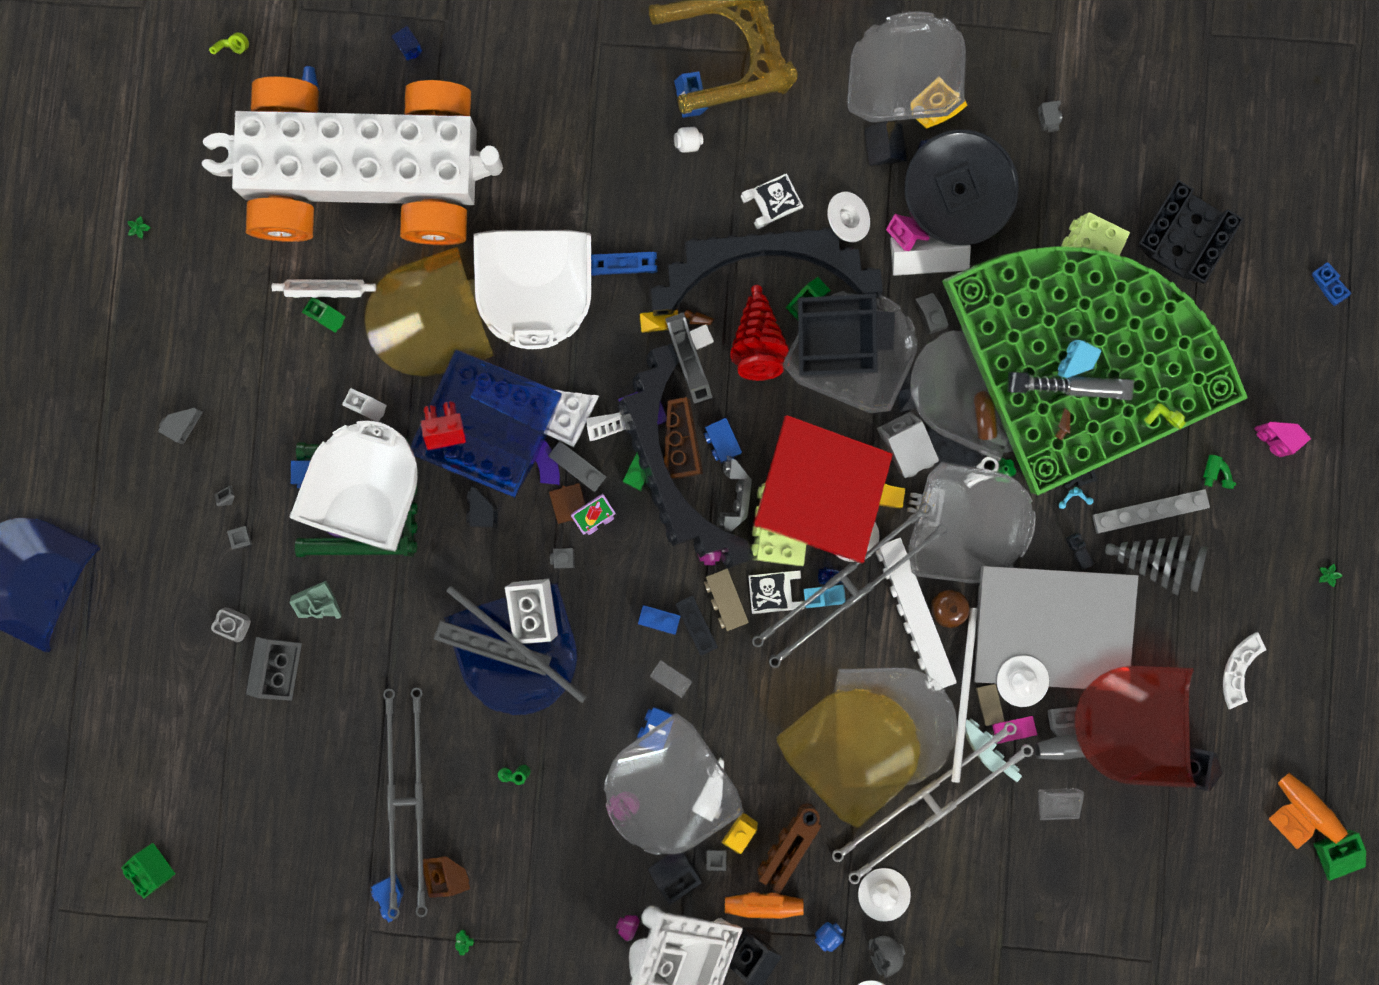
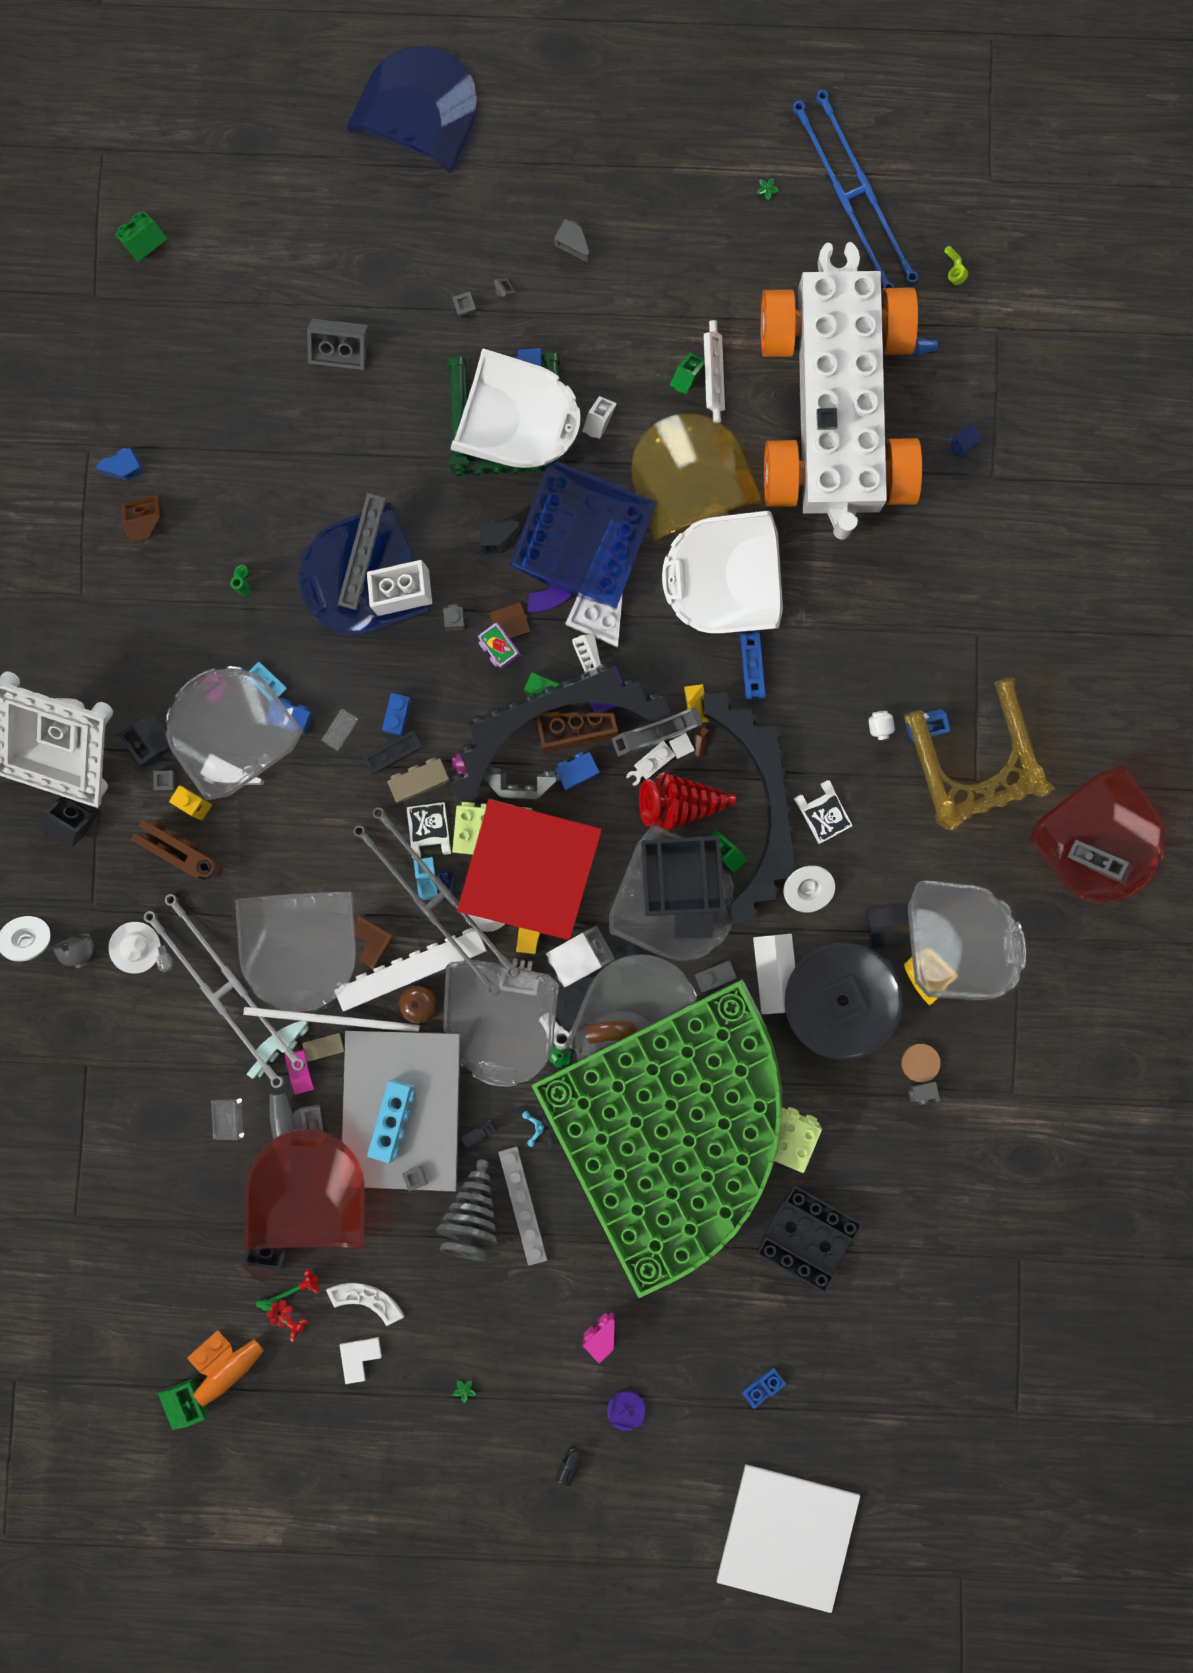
camera: 90 degrees right, 0 degrees up
light grey piece [211,607,251,642] -> none
sand green slope [289,581,342,619] -> none
dark grey bar [383,688,428,919] -> none
red brick [421,402,466,450] -> none
dark grey piece [447,585,587,703] -> none
green plant [455,930,474,956] -> none
dark grey slope [548,441,606,492] -> none
magenta cone [616,915,640,941] -> none
orange plate [725,892,803,919] -> none
clear yellow windscreen [776,689,920,828] -> none
blue head [815,922,844,952] -> none
dark pink panel [886,214,930,251] -> none
white hat [997,655,1049,707] -> none
piece [1007,372,1134,400] -> none
reddish brown bar [1055,408,1070,441] -> none
medium azure slope [1058,340,1102,378] -> none
lime plate [1144,404,1186,430] -> none
green plant [1203,455,1236,489] -> none
none -> clear cylinder [156,945,173,973]
none -> medium azure slope [246,662,286,701]
none -> red plant [256,1269,320,1343]
none -> white tile [340,1337,382,1384]
none -> reddish brown panel [351,916,394,969]
none -> medium azure brick [367,1080,416,1163]
none -> dark grey plate [402,1165,428,1191]
none -> dark purple tile [607,1390,646,1431]
none -> white plate [626,741,675,786]
none -> blue bar [793,90,918,291]
none -> black plate [816,408,838,430]
none -> medium nougat tile [901,1044,940,1082]

